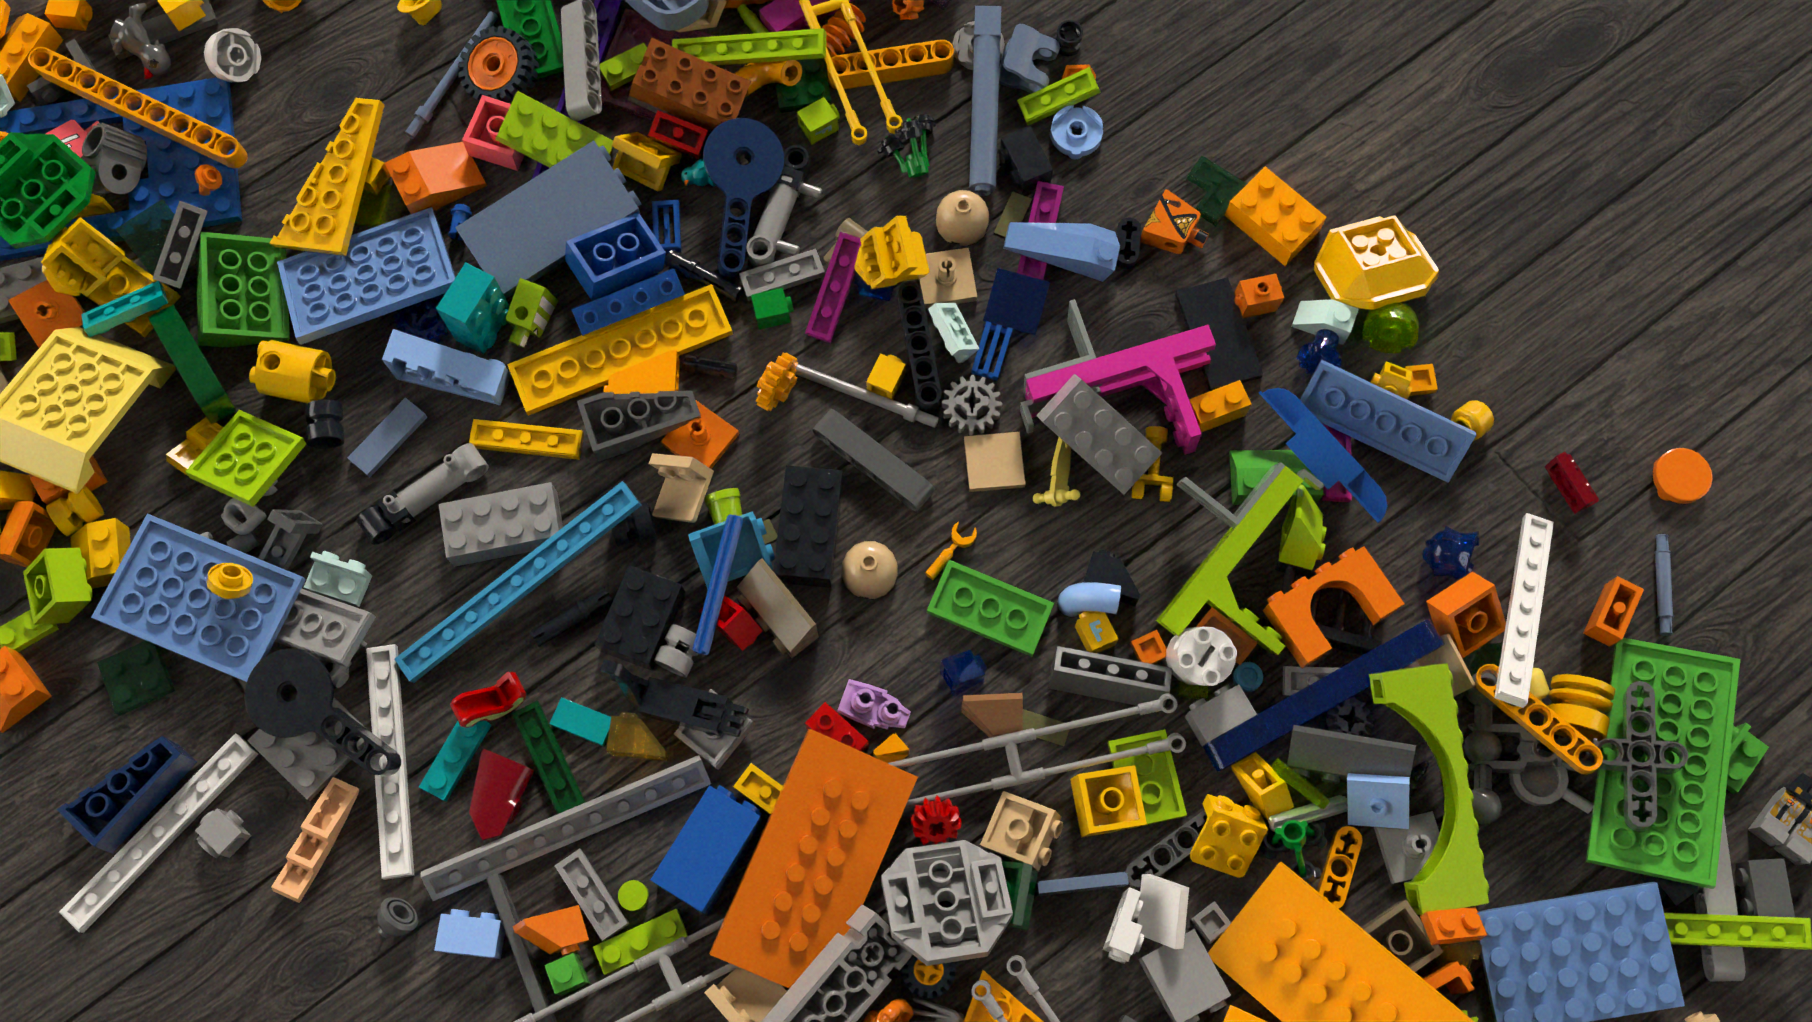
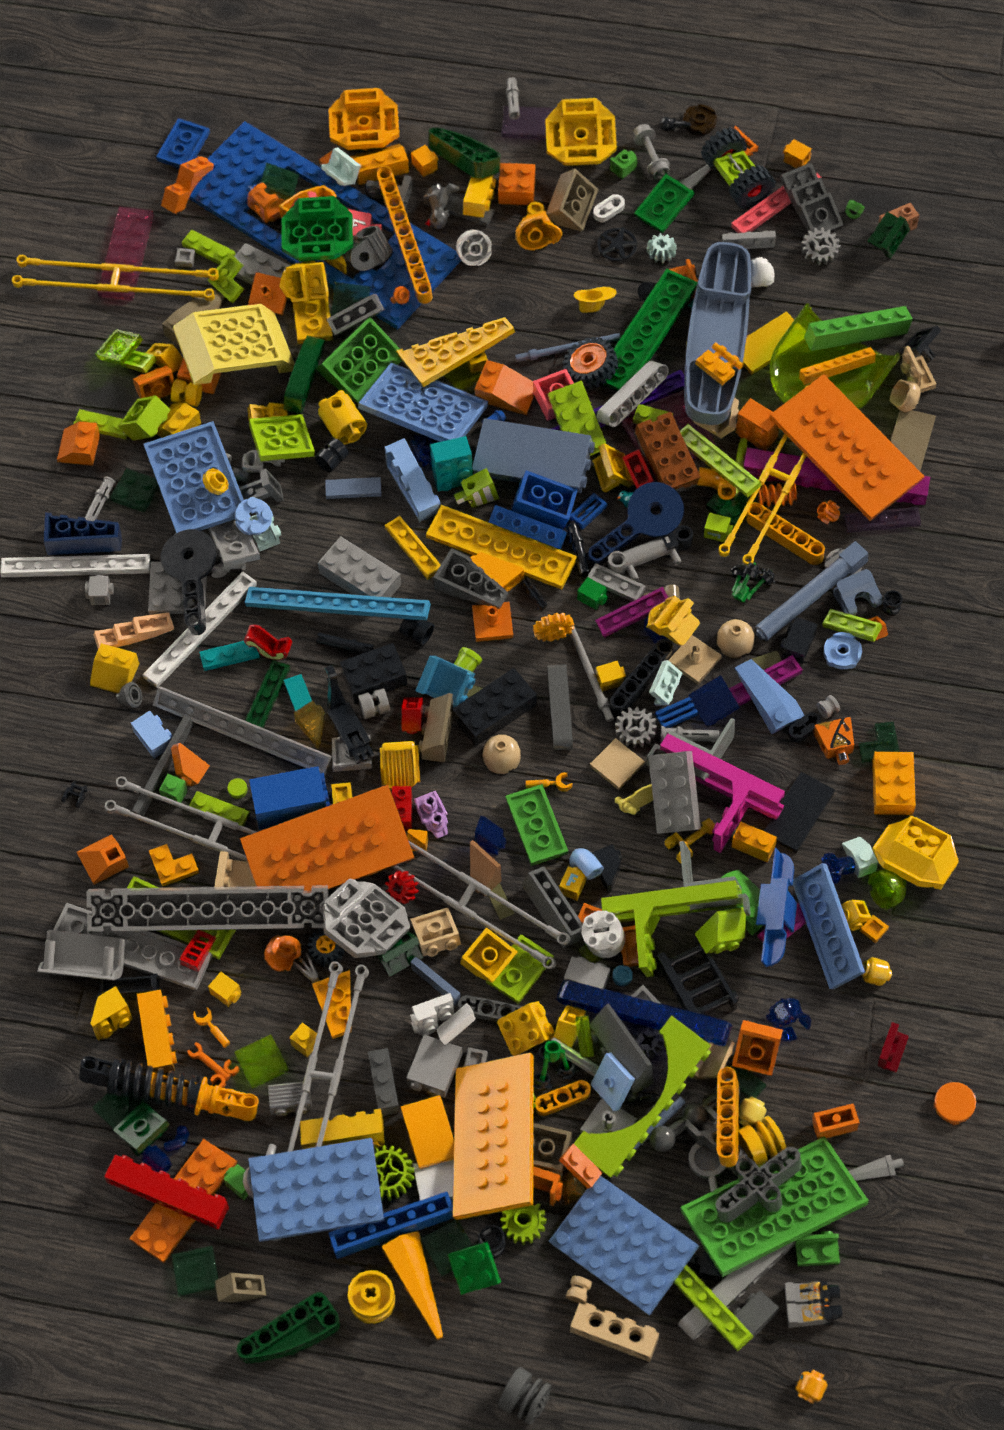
camera: 50 degrees right, 10 degrees down
teal plate [81,281,168,337] -> none
light grey piece [356,443,489,545] -> none
dark red panel [469,749,534,841] -> none
light grey plate [555,849,629,942] -> none
tan bracket [649,453,714,523] -> none
blue axle [693,514,743,655] -> none
orange head [1234,274,1284,318] -> none
orange arch [1263,546,1404,669] -> none
white tile [1494,513,1554,708] -> none
sand blue piece [1654,534,1674,636] -> none
none -> light grey pin [85,477,115,521]
none -> yellow slope [90,643,139,693]
none -> light blue plate [234,497,273,535]
none -> yellow piece [380,741,420,789]
none -> light grey pin [660,726,719,743]
none -> light grey wheel [817,695,840,719]
none -> light grey bar [849,1155,904,1181]

